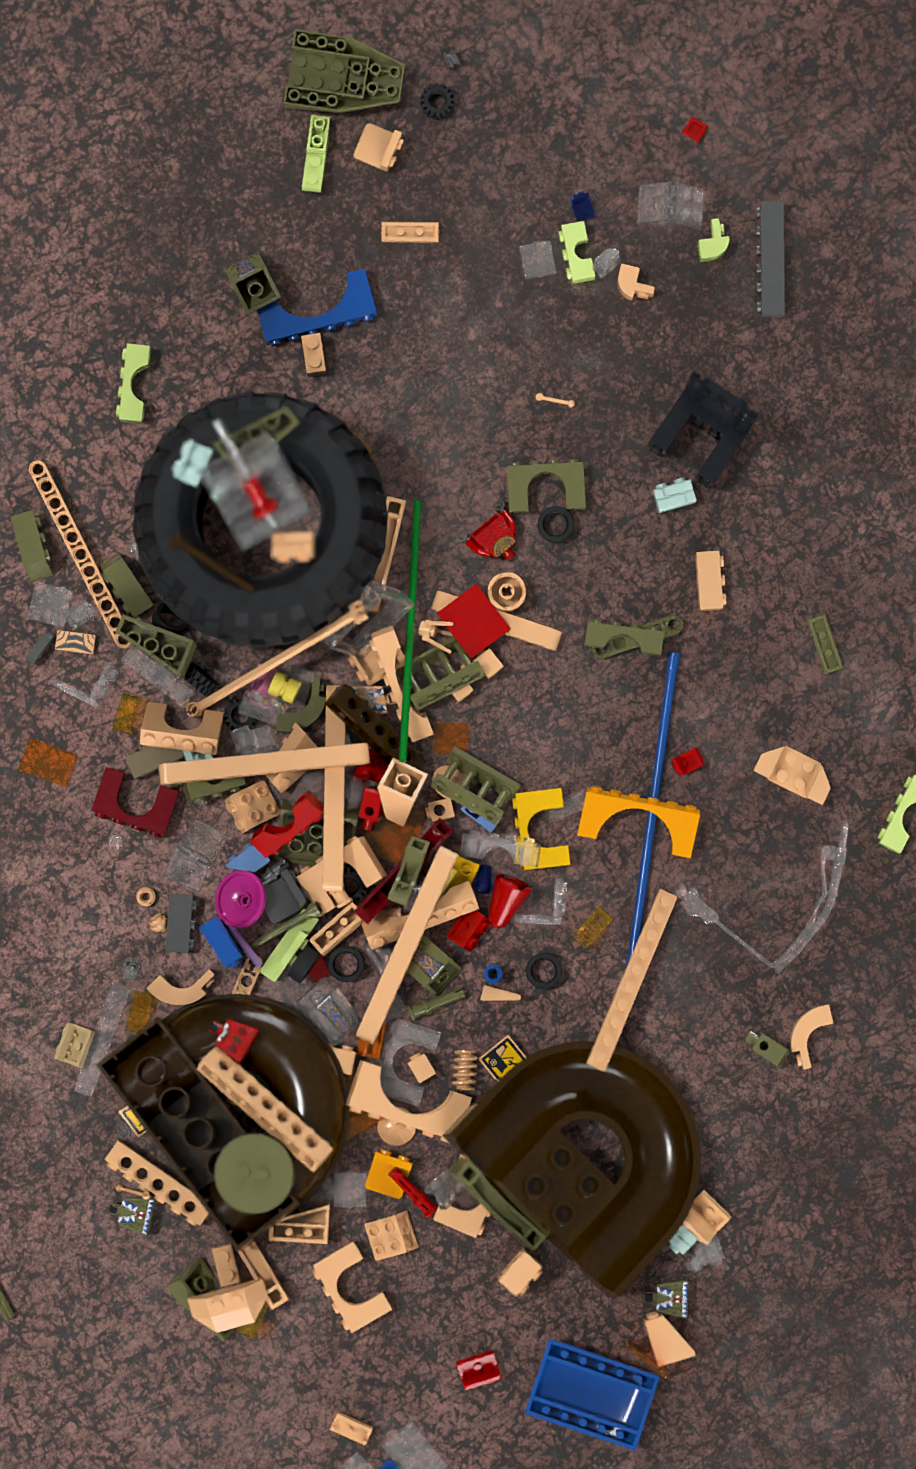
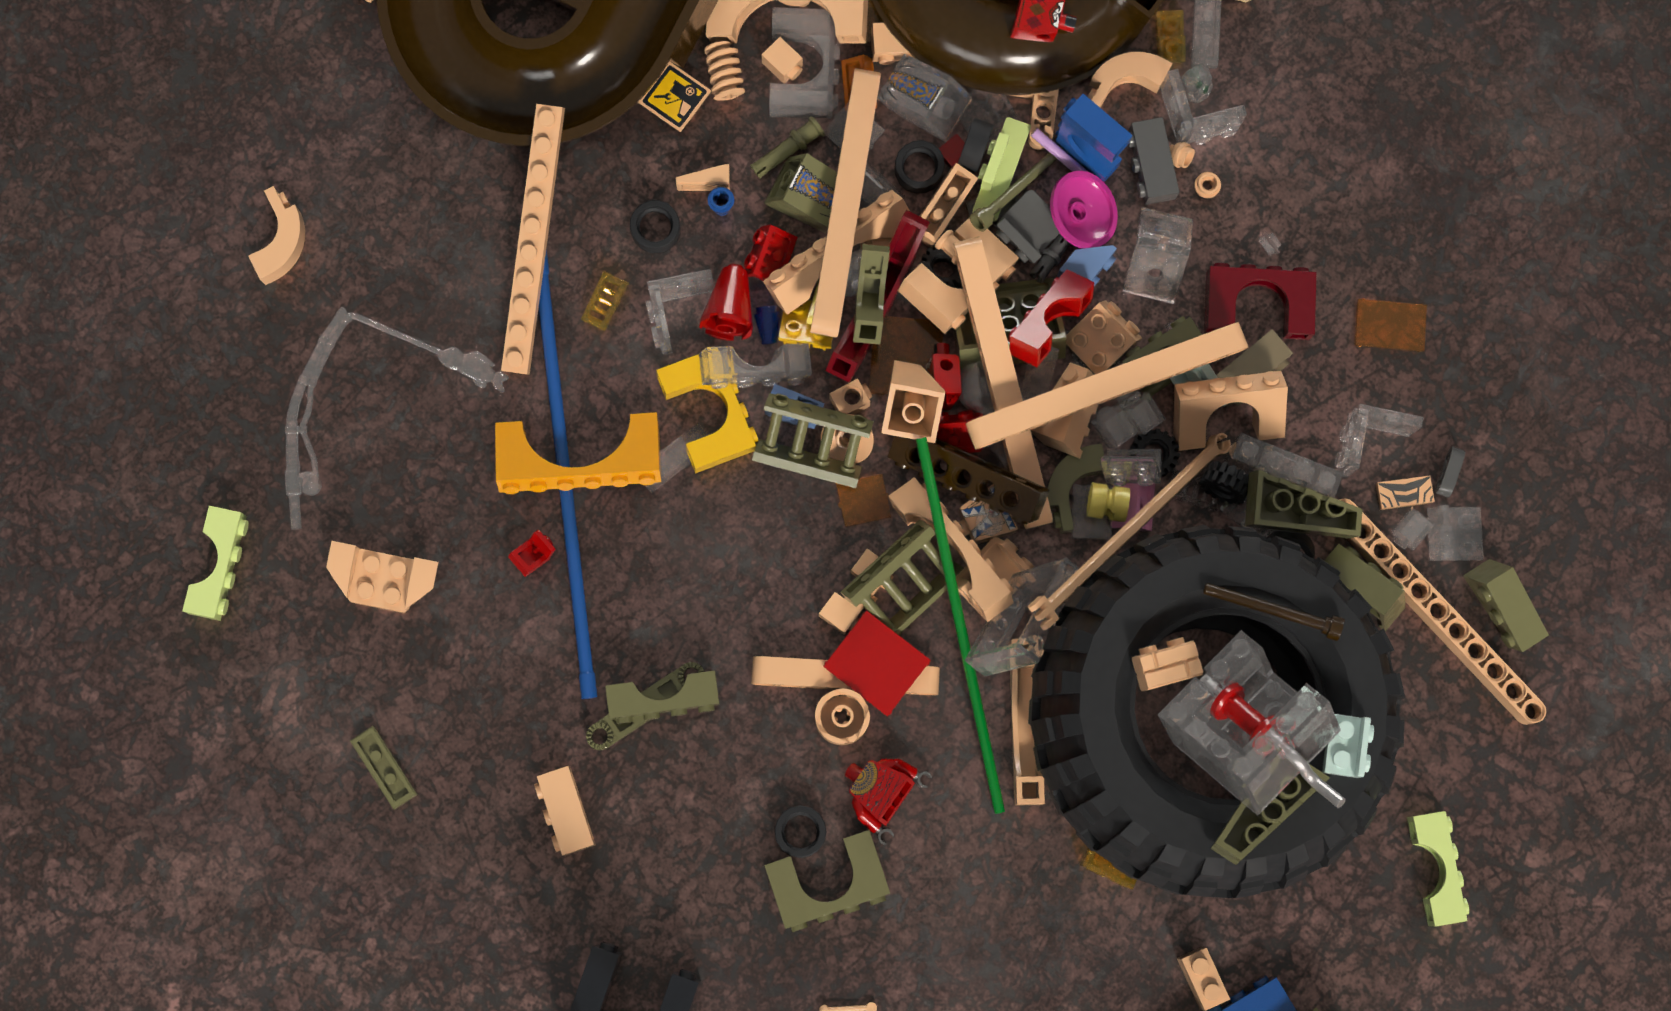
camera: 160 degrees right, 5 degrees down
clear yellow slope [112,693,141,735] -> none
light nougat plant [418,620,454,654] -> none
light aqua brick [653,477,696,513] -> none
olive torso [745,1031,790,1069] -> none
none -> clear bracket [1160,69,1247,144]

